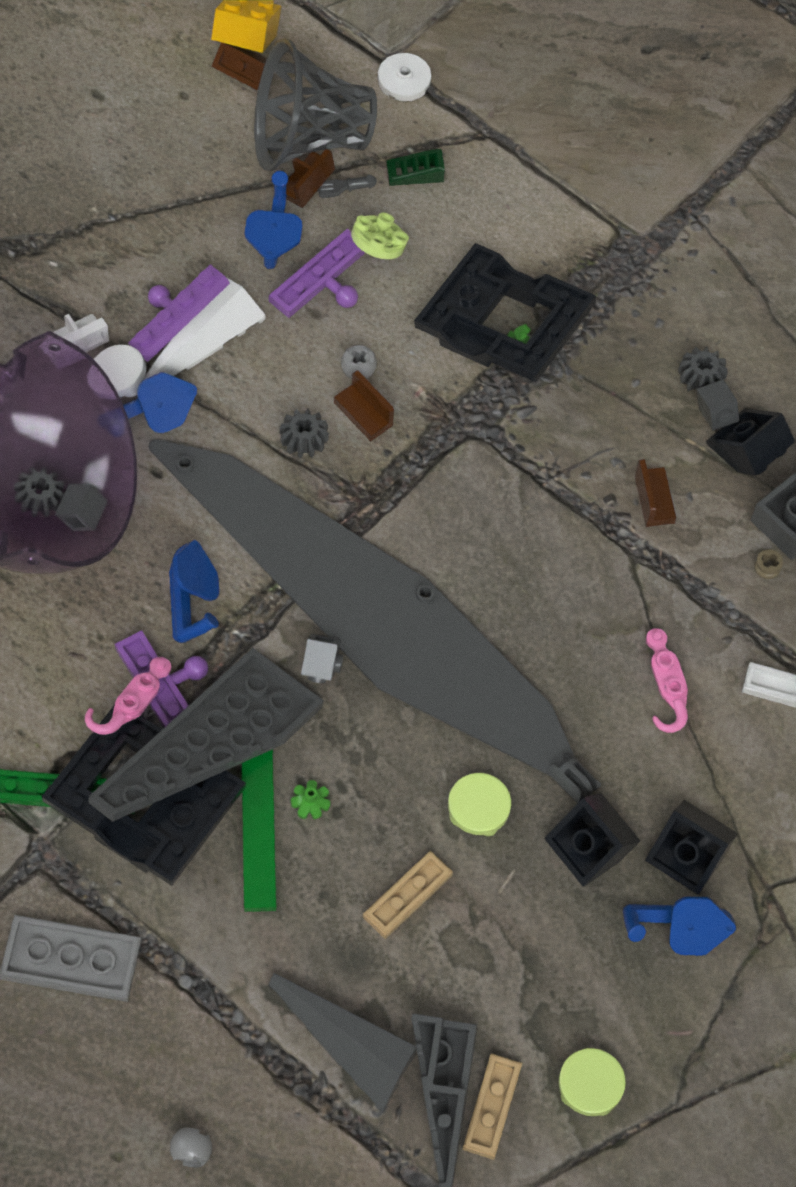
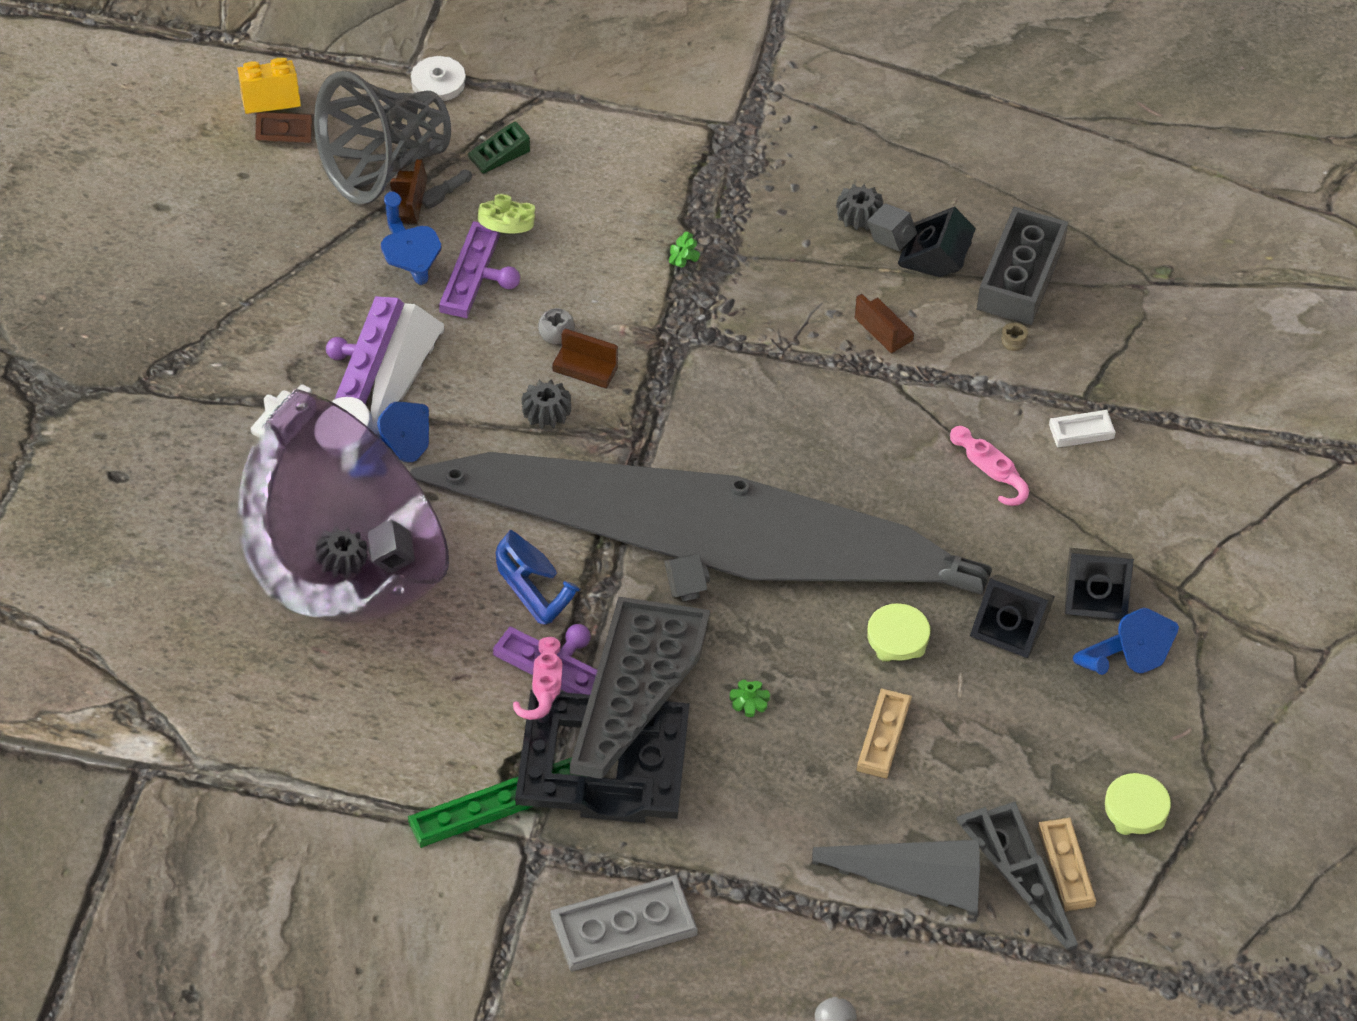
camera: 25 degrees left, 10 degrees down
green tile [242,749,276,912] -> none
black piece [414,243,596,382] -> none

